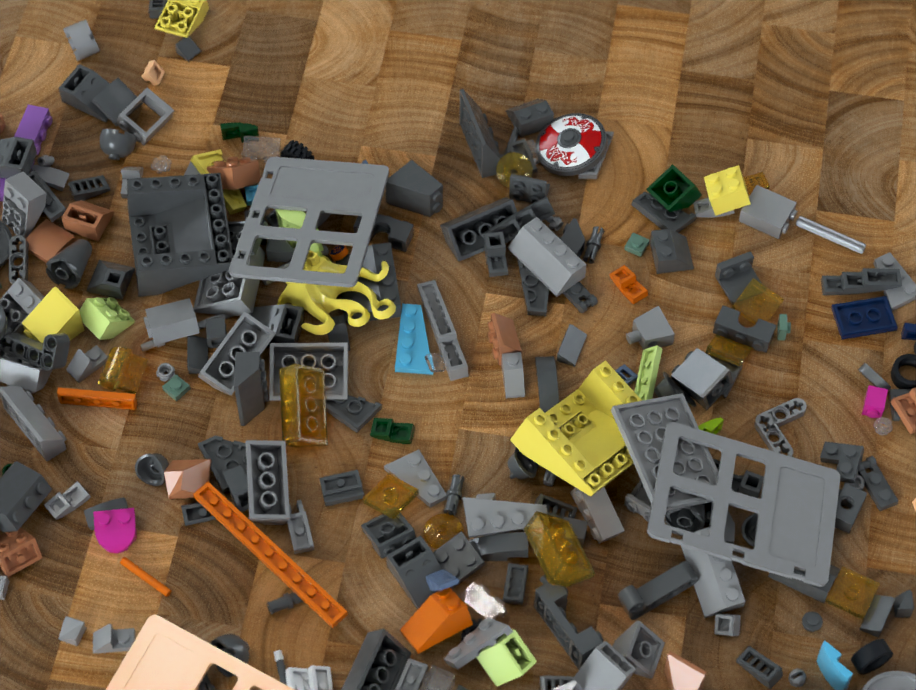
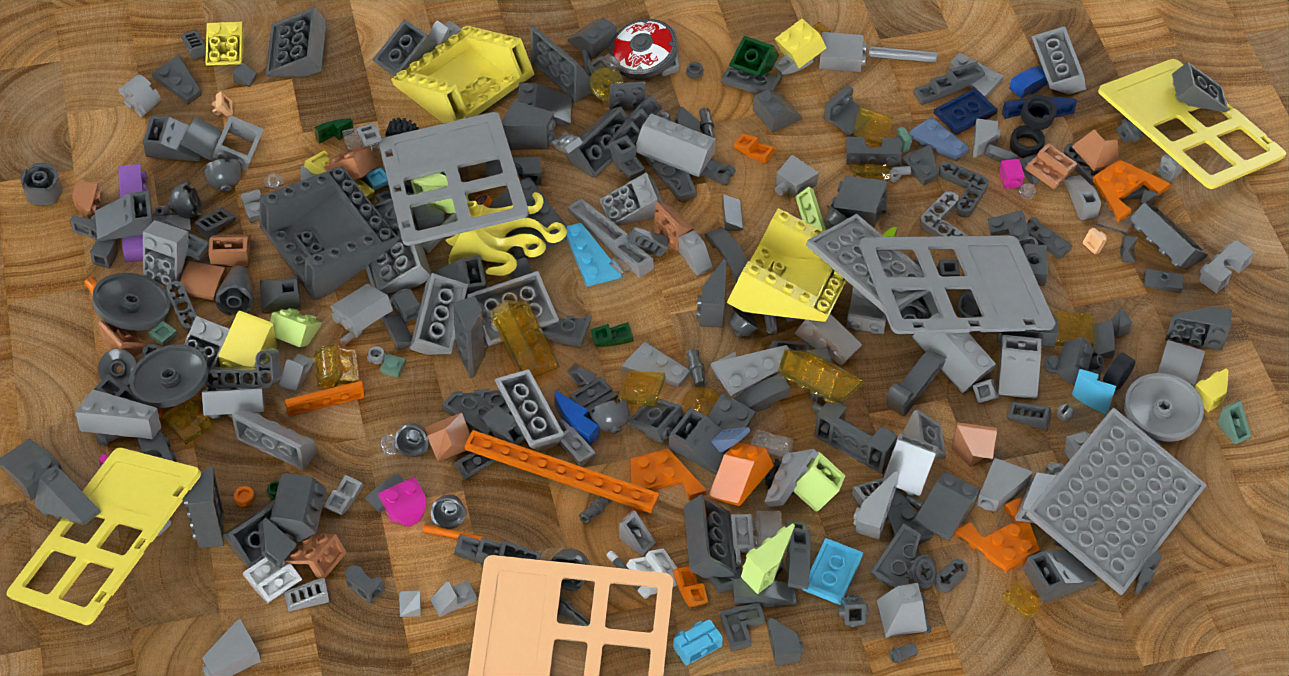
camera: 25 degrees left, 5 degrees down
dark grey plate [503,563,529,605] -> none
sand green plate [624,233,650,257] -> none
none -> dark grey wing [152,55,201,104]
none -> dark grey cylinder [168,181,202,219]
none -> dark grey slope [265,7,326,77]
none -> dark grey leg [345,565,384,604]
none -> light grey slope [356,123,382,146]
none -> dark grey slope [373,19,437,76]
none -> clear bush [380,435,398,455]
none -> light yellow slope [391,26,535,124]
none -> light grey slope [428,20,461,49]
none -> dark grey helmet [431,494,467,529]
none -> dark grey slope [453,534,542,564]
none -> dark grey slope [518,83,572,125]
none -> light grey plate [552,131,583,153]
none -> blue slope [554,391,599,446]
none -> dark grey slope [567,363,596,386]
none -> dark grey cylinder [589,399,630,434]
none -> light grey slope [600,173,664,226]
none -> light grey slope [619,511,656,556]
none -> dark grey slope [627,227,668,257]
none -> orange wing [630,448,706,514]
none -> dark grey plate [686,62,704,79]
none -> dark grey slope [696,259,727,328]
none -> light grey arm [888,166,911,182]
none -> dark grey wing [902,144,938,186]
none -> sand blue wing [908,117,969,161]
none -> dark grey beam [938,161,989,217]
none -> light grey slope [972,119,1001,157]
none -> light grey slope [998,335,1041,399]
none -> dark grey slope [1056,337,1105,385]

